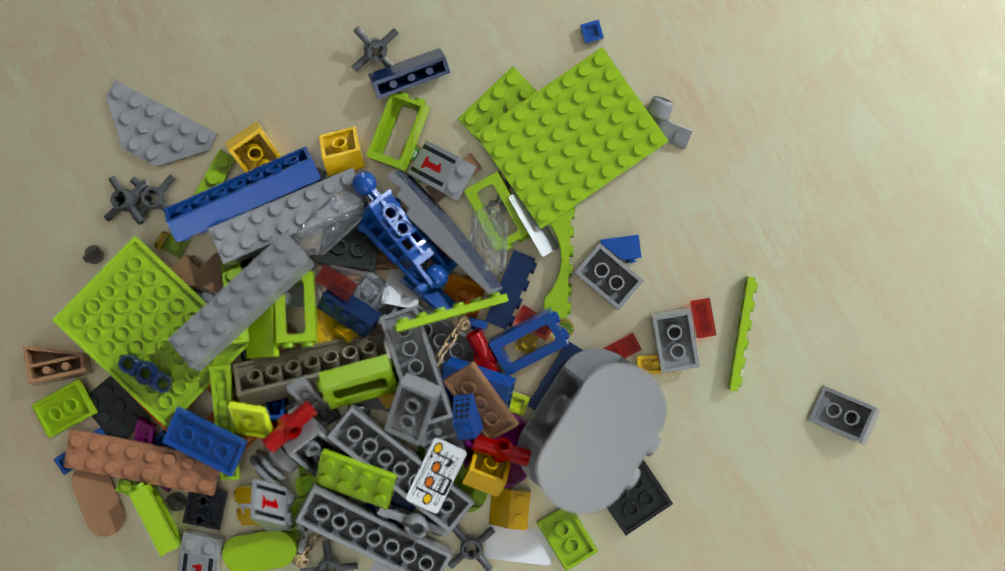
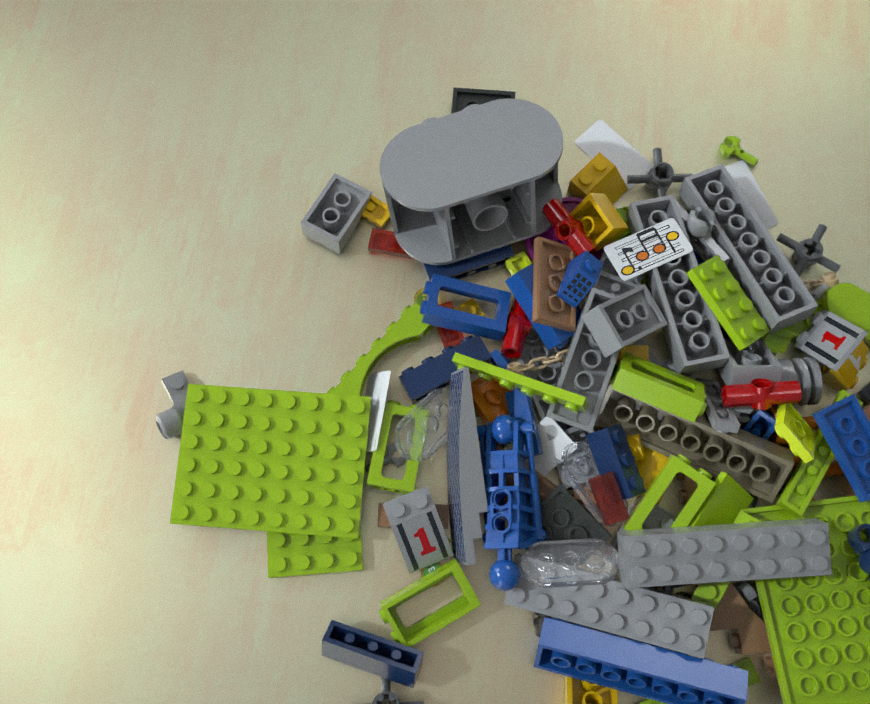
camera: 135 degrees left, 15 degrees down
clear yellow tile [154,231,171,251] -> none
yellow slope [319,126,365,176] -> none
lime tile [536,507,599,571] -> none
light grey brick [573,243,644,310] -> none
blue plate [580,20,604,44] -> none
blue slope [599,235,642,263] -> none
clear red plate [690,297,717,339] -> none
lime plate [727,276,758,392] -> none
light grey slope [808,386,881,446] -> none

